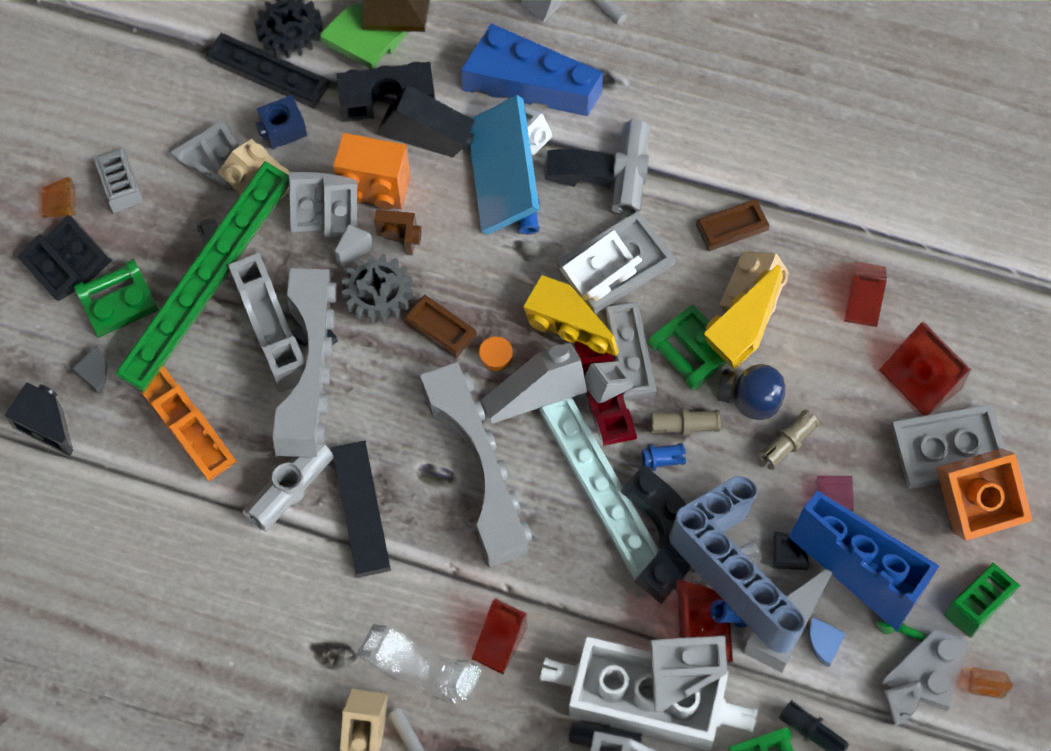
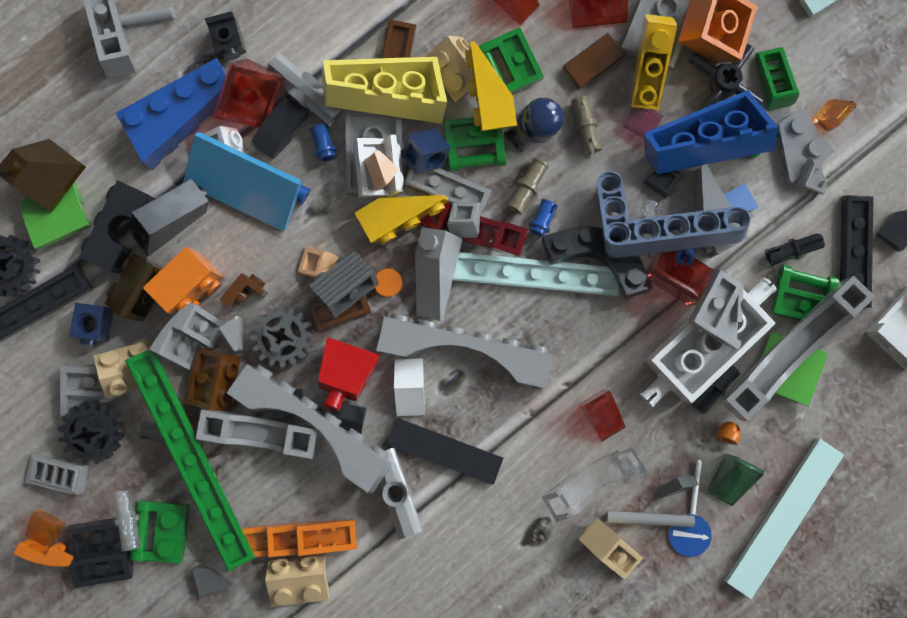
camera: 65 degrees left, 20 degrees up
none -> orange slope [13,538,74,567]
none -> black gear [57,400,125,464]
none -> dark brown slope [105,253,163,322]
none -> clear pin [112,489,142,552]
none -> reddish brown bracket [184,347,241,411]
none -> black brick [205,11,247,60]
none -> clear red slope [213,58,284,127]
none -> tan bracket [265,554,330,607]
none -> light nougat slope [298,247,338,278]
none -> dark grey brick [309,251,379,318]
none -> blue pin [310,124,337,162]
none -> red torso [318,337,379,411]
none -> light yellow wedge [322,57,447,124]
none -> black slope [335,402,368,434]
none -> light nougat slope [364,150,399,191]
none -> white slope [394,358,425,416]
none -> dark blue brick [401,128,451,175]
none -> green plate [478,27,544,94]
none -> reddish brown tile [563,33,625,89]
none -> yellow slope [631,14,677,110]
none -> black bar [688,44,763,111]

